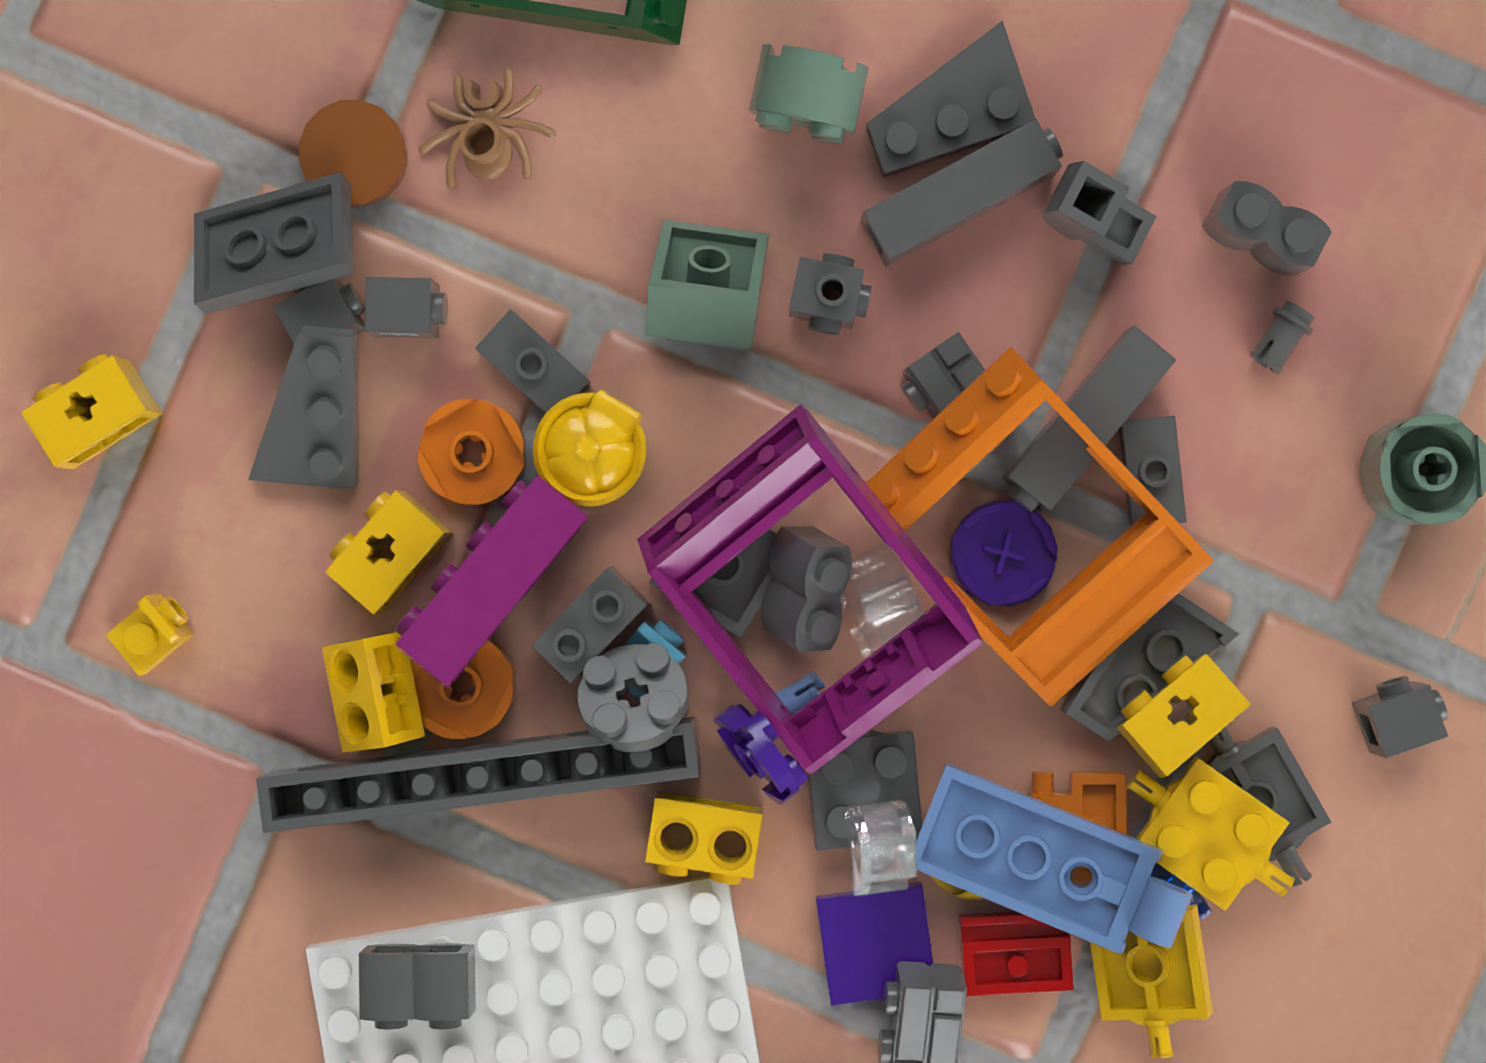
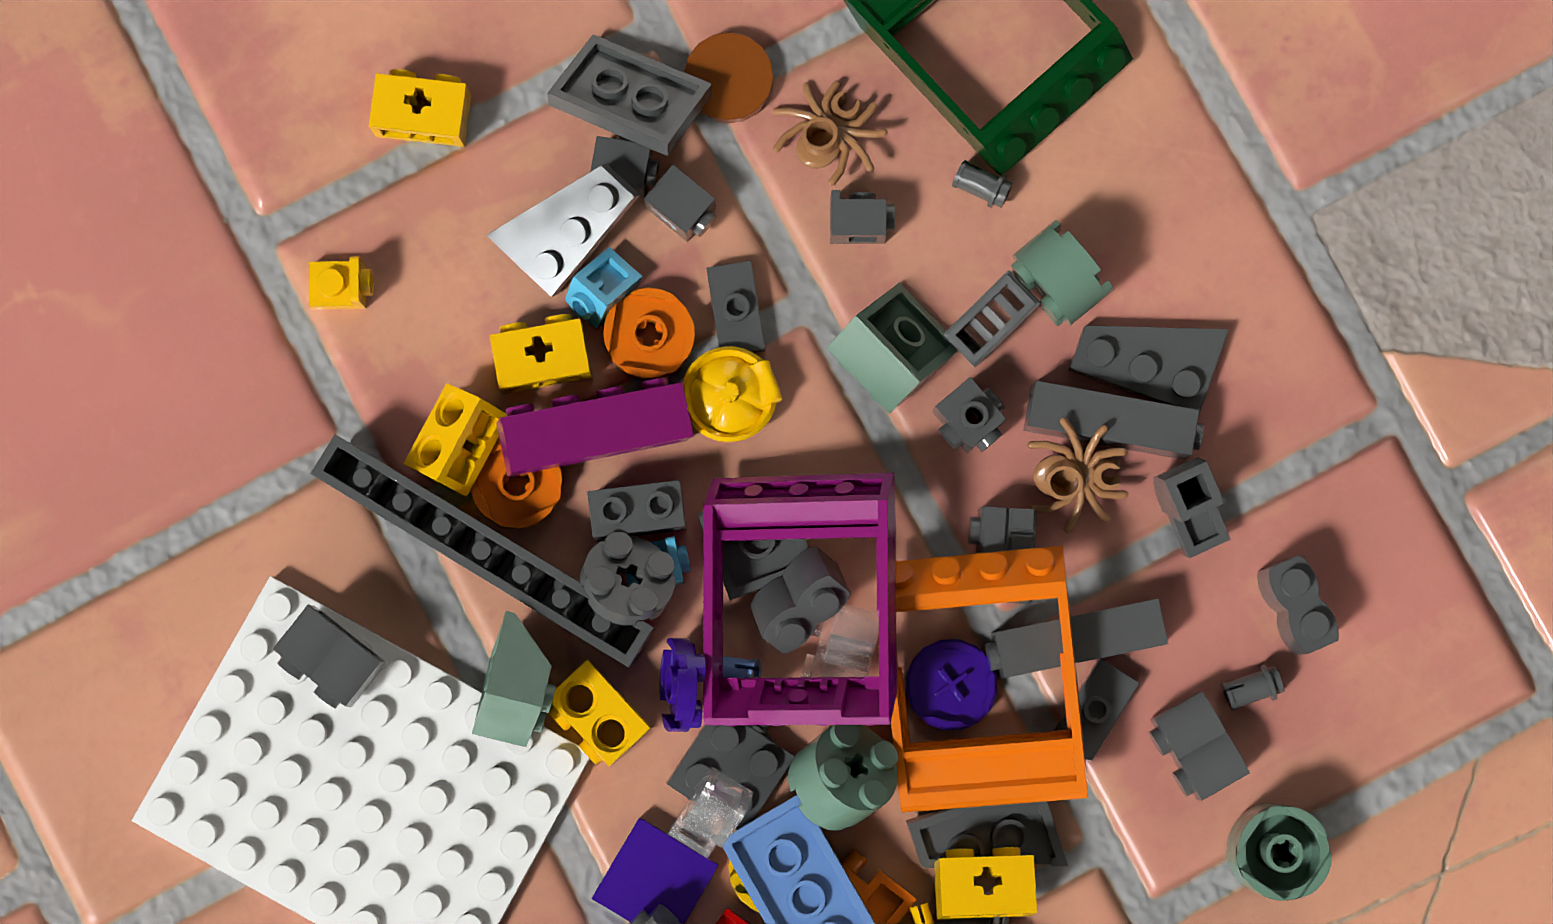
camera: 30 degrees right, 5 degrees down
none -> sand green slope [472,611,556,747]
none -> medium azure bracket [565,247,642,328]
none -> sand green brick [788,725,898,831]
none -> dark grey brick [830,190,895,244]
none -> dark grey slope [943,270,1041,367]
none -> dark grey pin [952,160,1013,208]
none -> medium nougat animal [1027,417,1129,533]
none -> dark grey brick [1149,692,1250,801]

